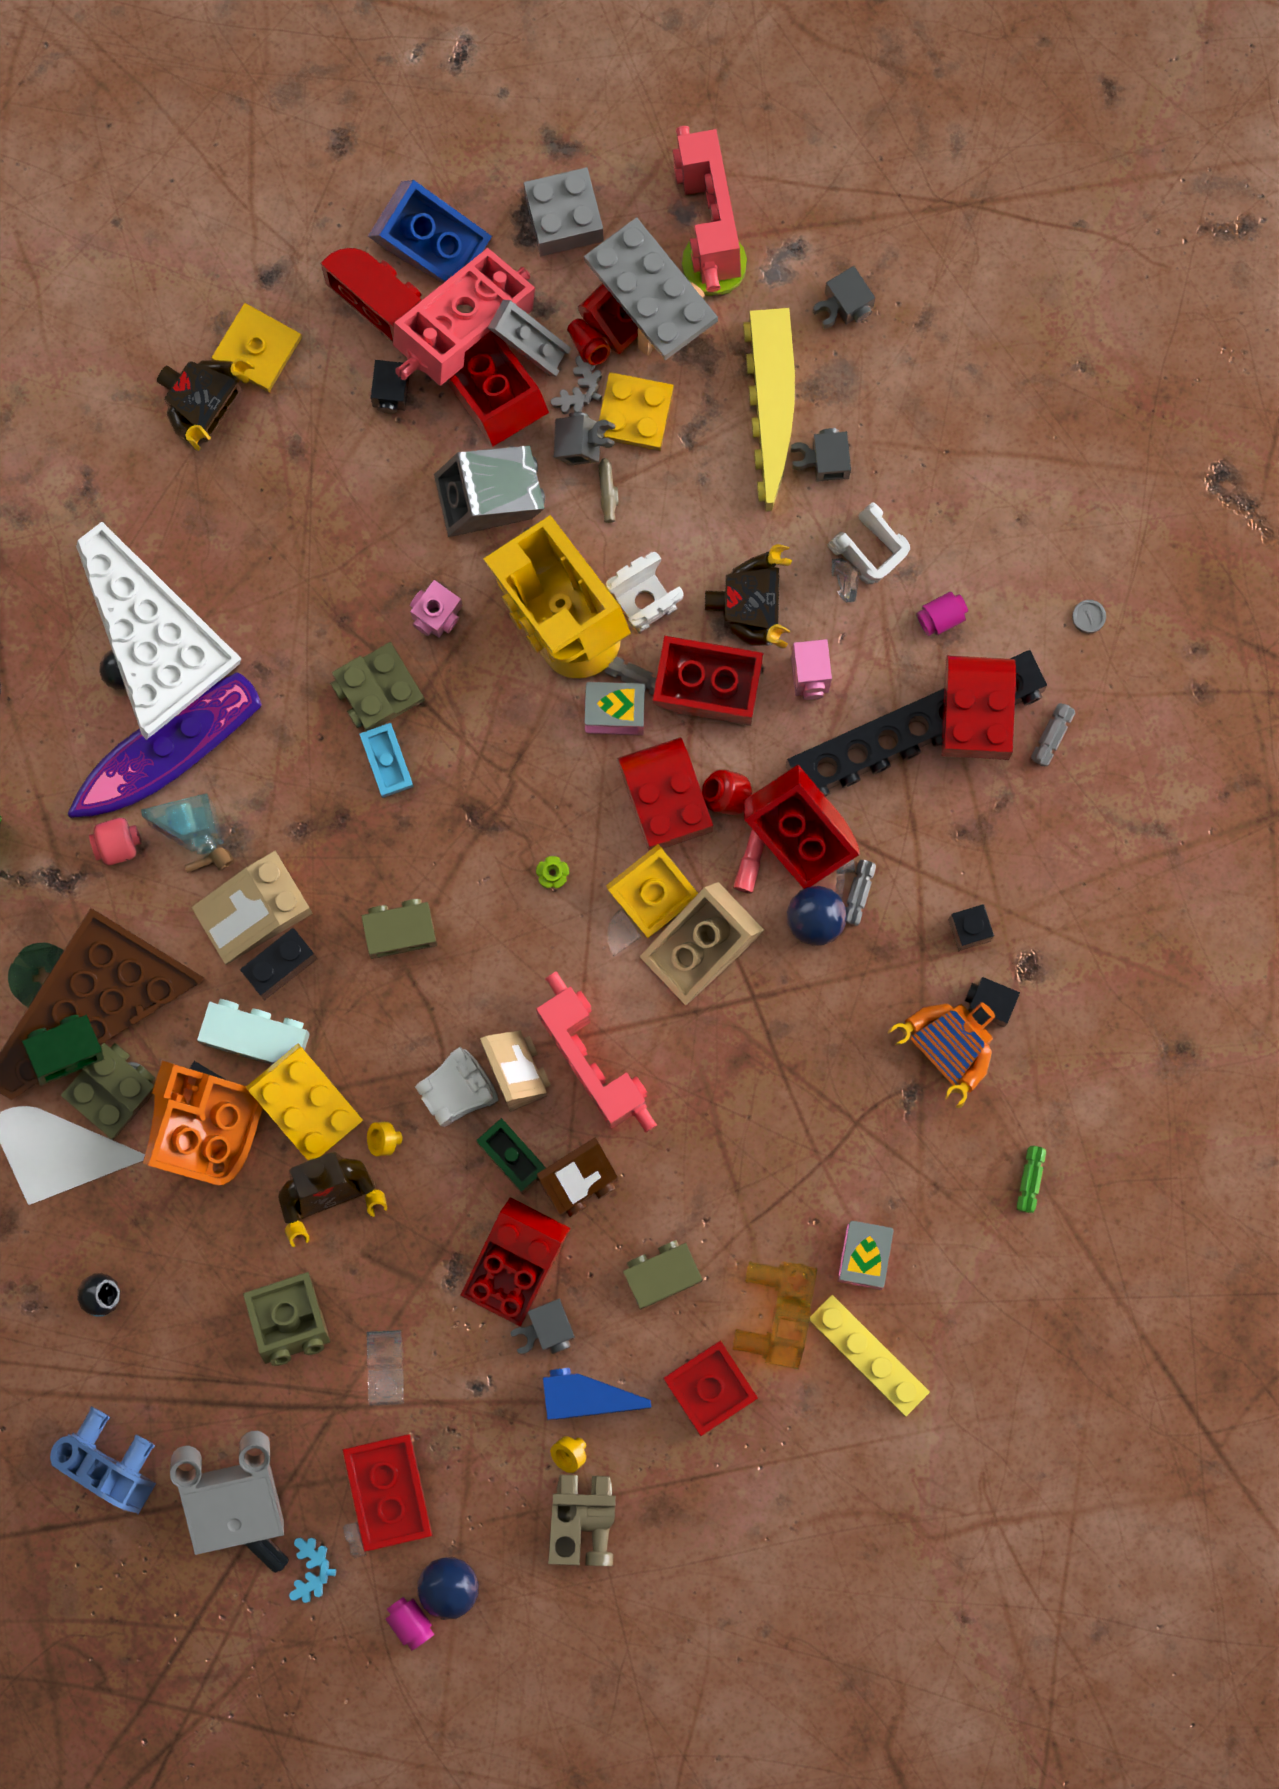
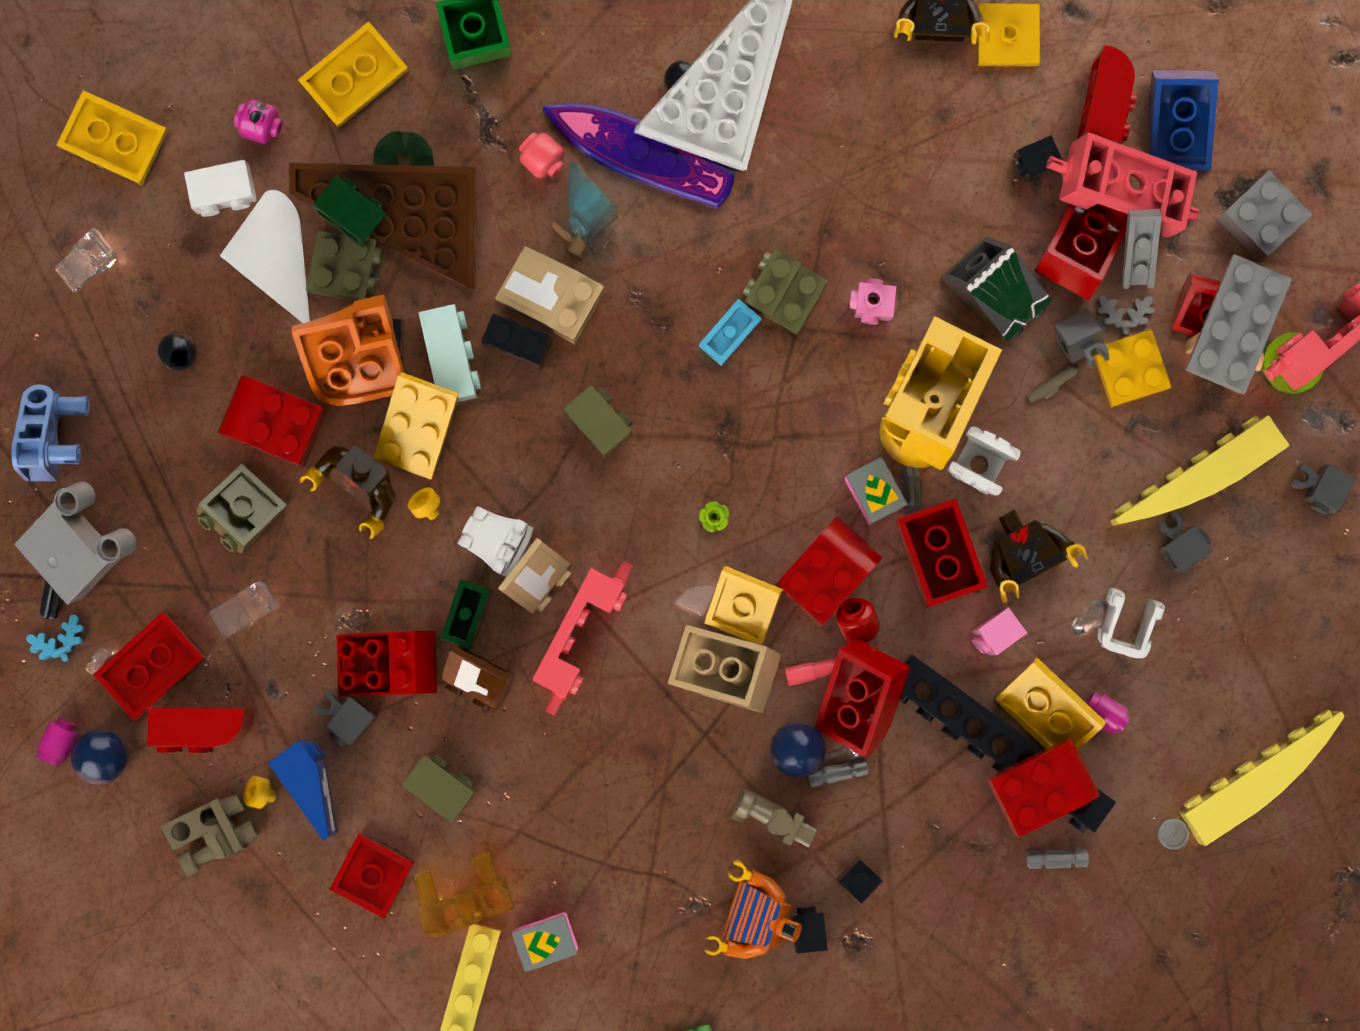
camera: 60 degrees right, 5 degrees up
red cone [567,318,611,365] -> none
none -> red brick [147,707,254,753]
none -> red brick [217,375,328,468]
none -> dark tan hips [730,788,817,847]
none -> yellow plate [994,658,1106,750]
none -> light yellow slope [1179,709,1345,846]

